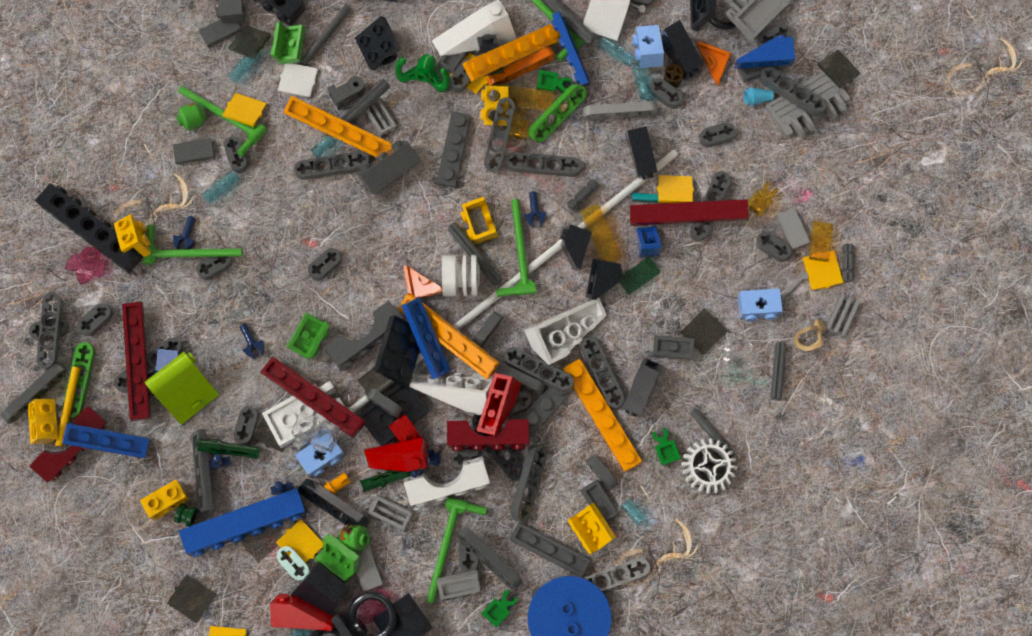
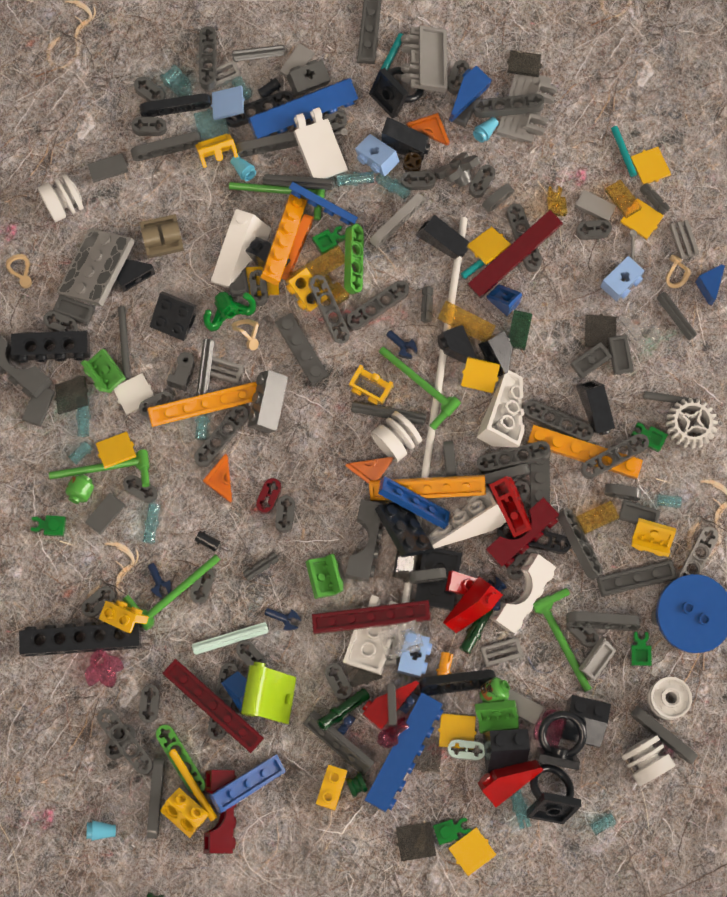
camera: 45 degrees left, 0 degrees up
none -> green plate [30,515,66,537]
none -> clear light blue pin [68,441,93,465]
none -> dark grey beam [81,586,115,618]
none -> dark grey beam [139,391,174,417]
none -> light aqua axle [192,622,269,655]
none -> black pin [194,531,221,552]
none -> orange tile [203,454,232,503]
none -> tan piece [231,319,259,350]
none -> dark grey beam [236,640,267,668]
none -> dark grey axle [243,552,279,581]
none -> dark red beam [256,478,281,514]
none -> red slope [362,681,419,731]
none -> clear pink plate [377,717,409,748]
none -> dark grey tile [387,684,397,727]
none -> green plate [433,818,471,845]
none -> dark grey plant [434,152,481,187]
none -> yellow piece [461,357,500,393]
none -> dark grey beam [482,183,514,212]
none -> clear yellow plate [576,501,620,534]
none -> dark grey beam [581,434,649,479]
none -> dark grey tile [607,335,634,375]
none -> teal bar [611,126,637,177]
none -> yellow piece [631,147,671,185]
none -> blue slope [695,264,725,305]

